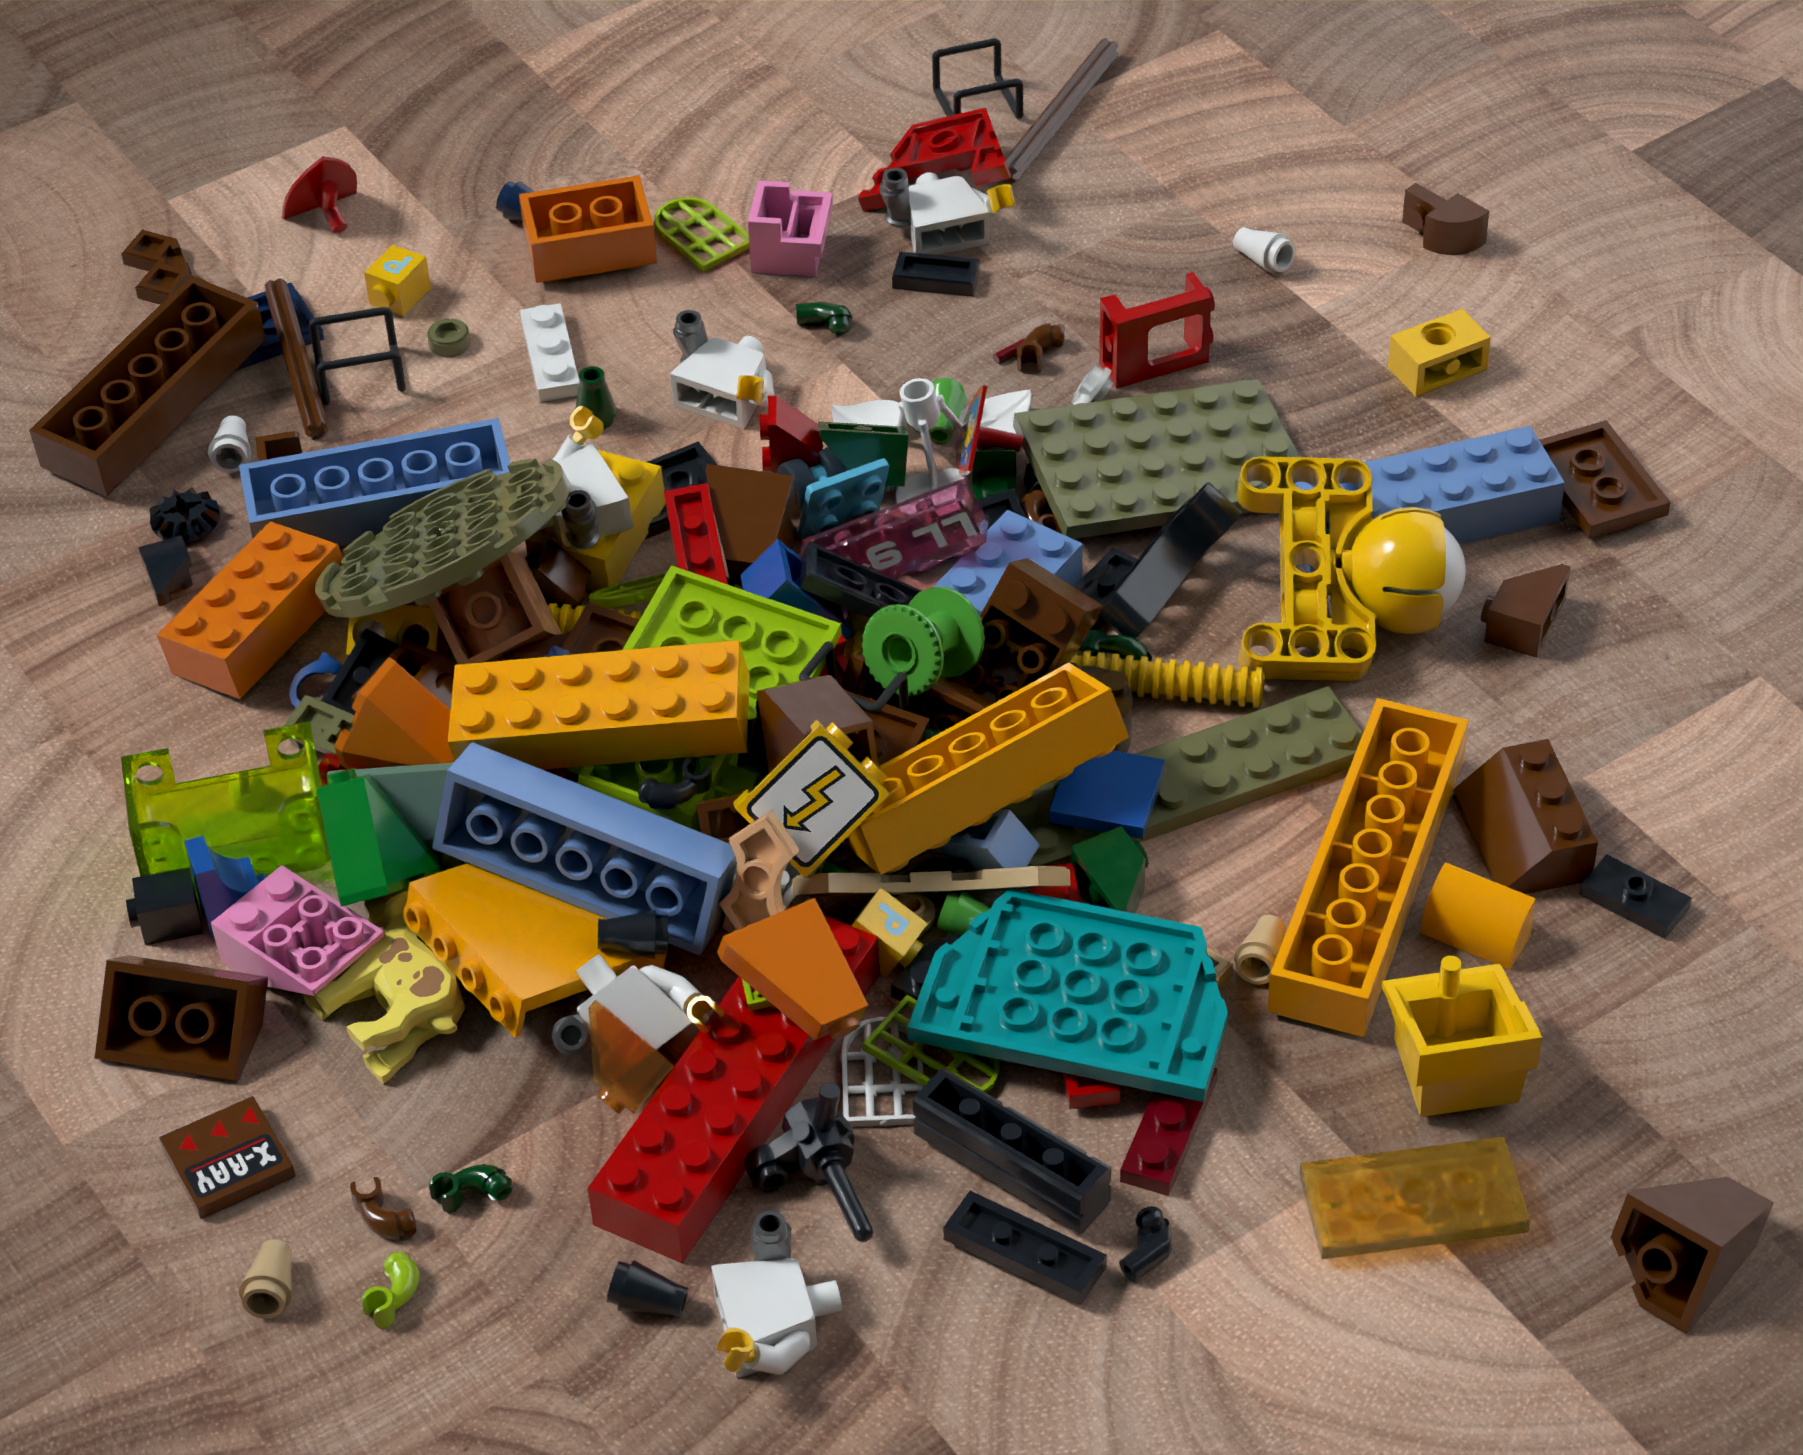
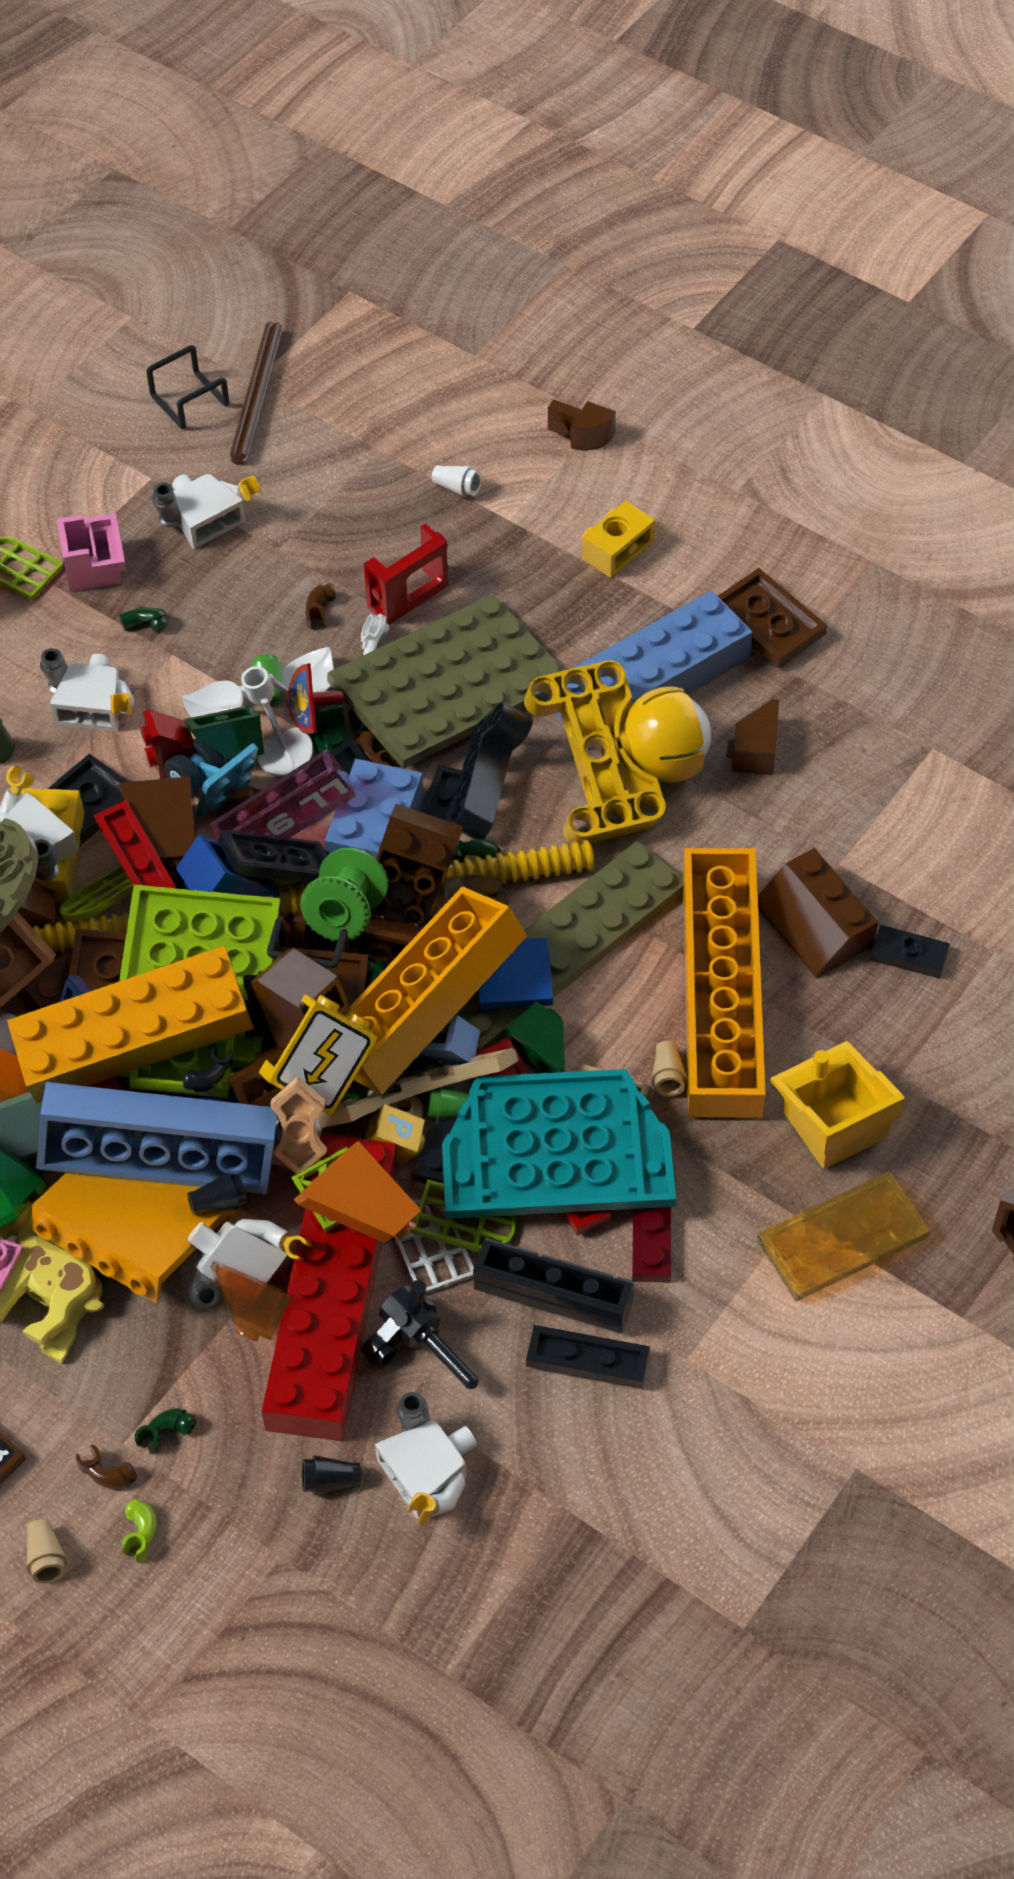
camera: 20 degrees left, 10 degrees up
red wing [858,108,1011,212] -> none
black tile [892,251,980,297] -> none
dark red piece [993,338,1025,364] -> none
black arm [1119,1206,1172,1282] -> none
light orange brick [1420,862,1536,970] -> none

